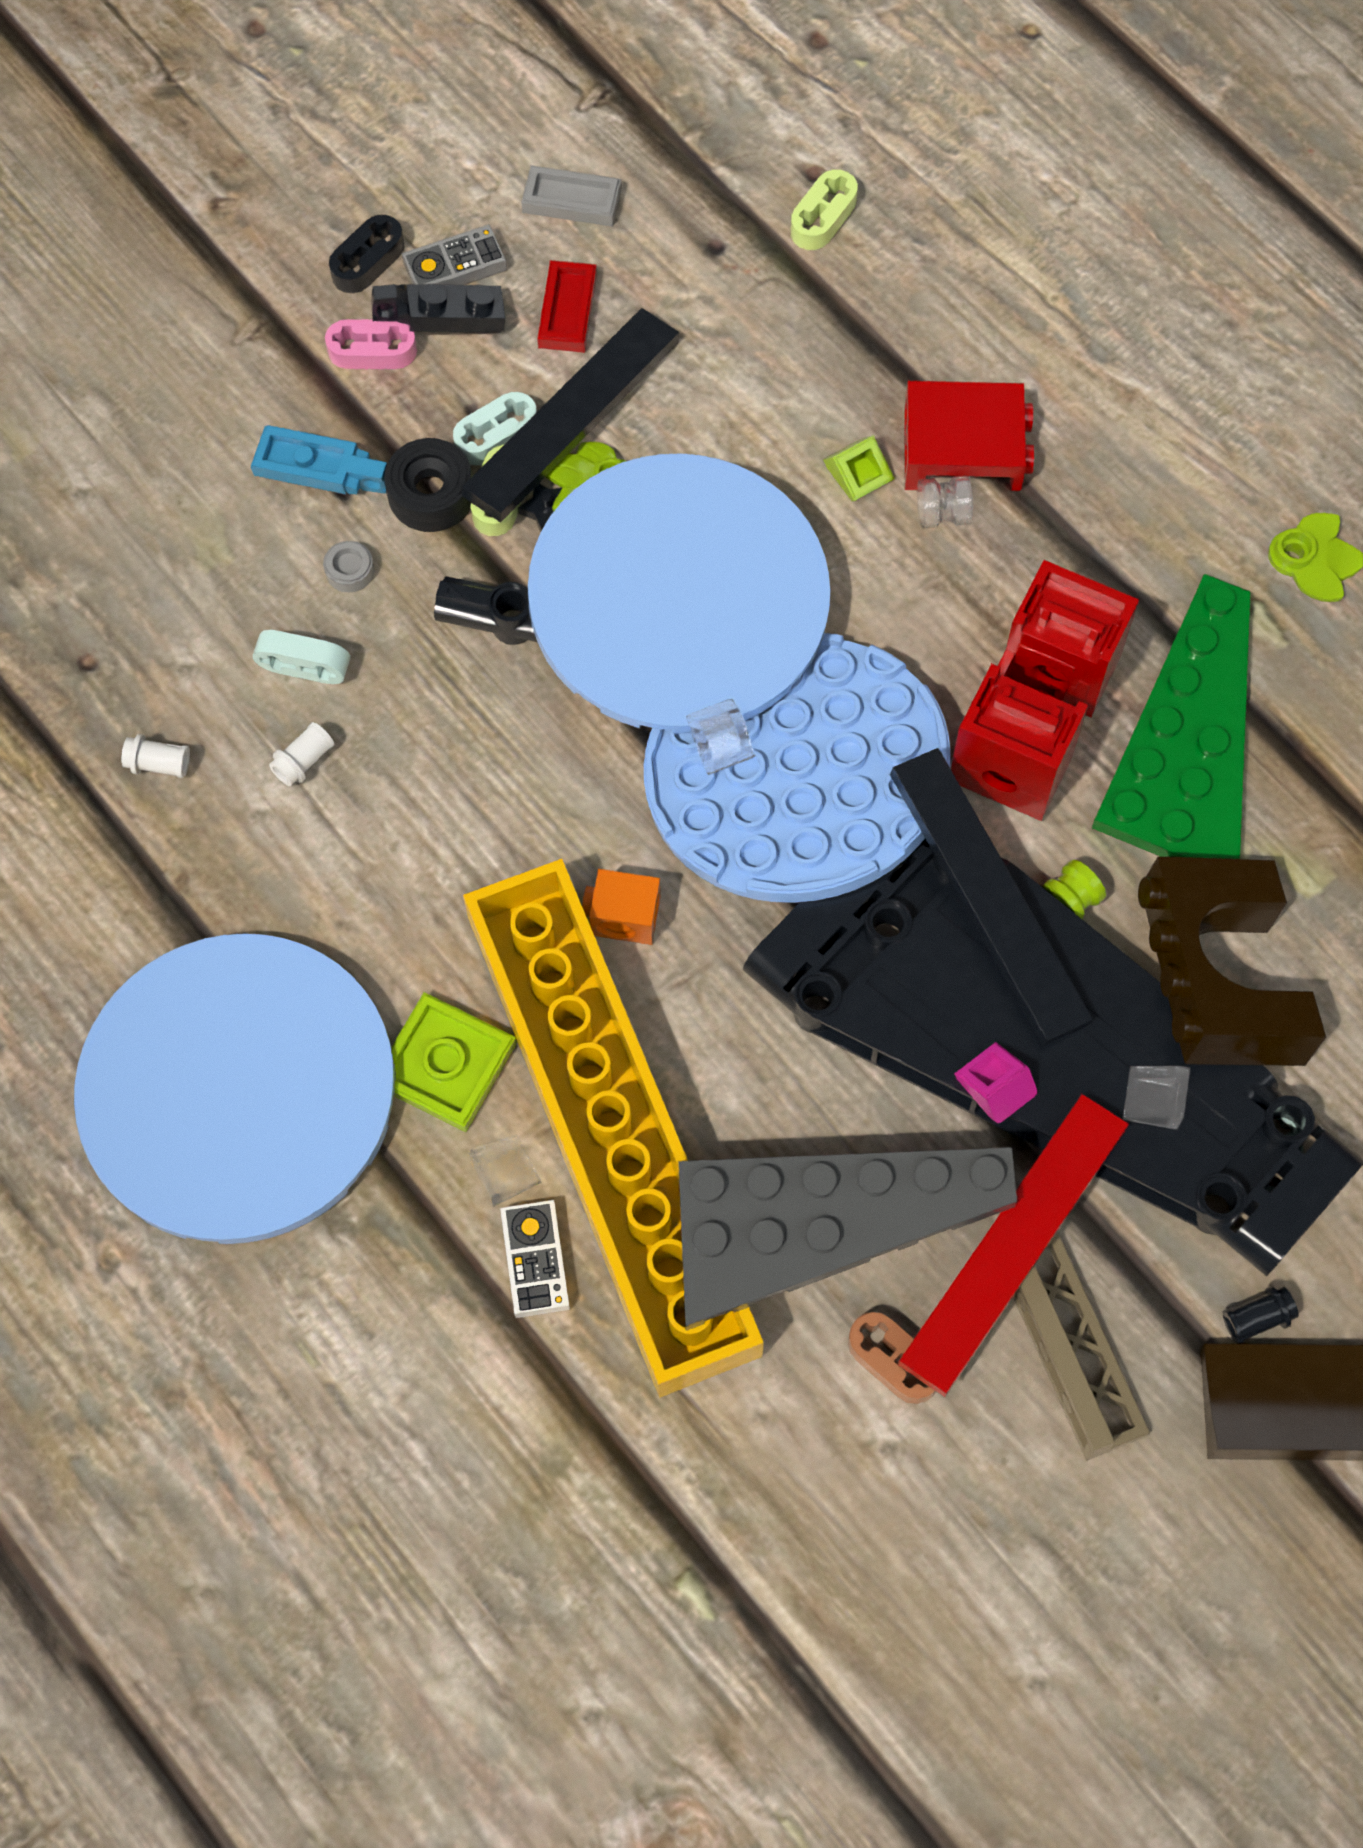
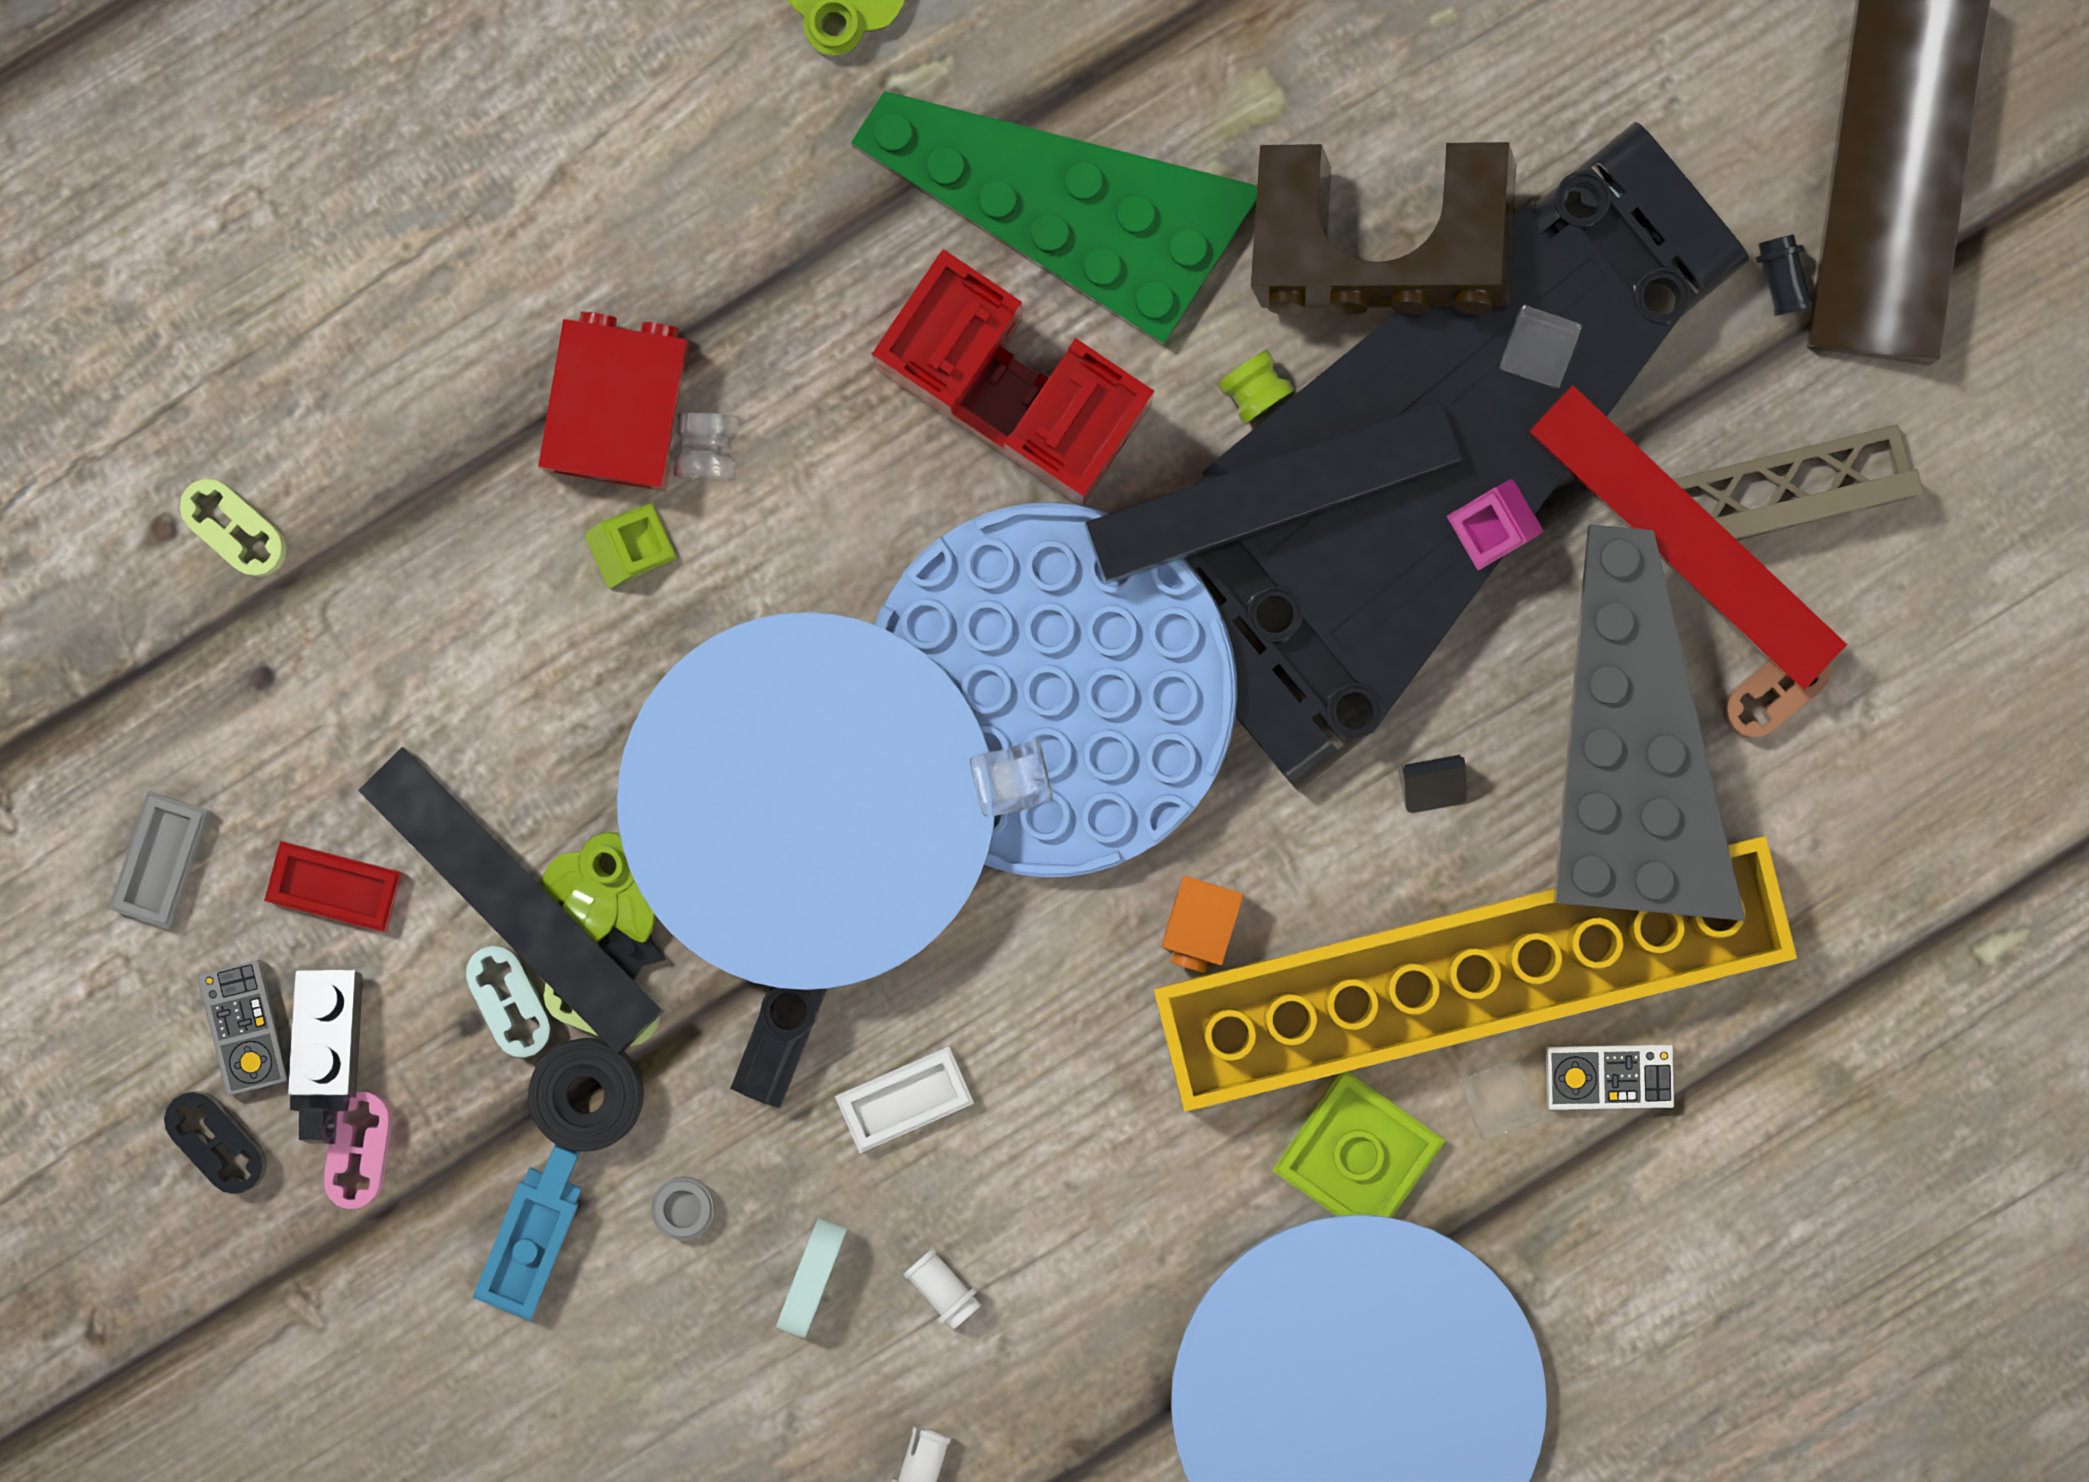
camera: 80 degrees left, 20 degrees up
none -> white tile [835,1046,974,1153]
none -> black slope [1398,754,1467,813]

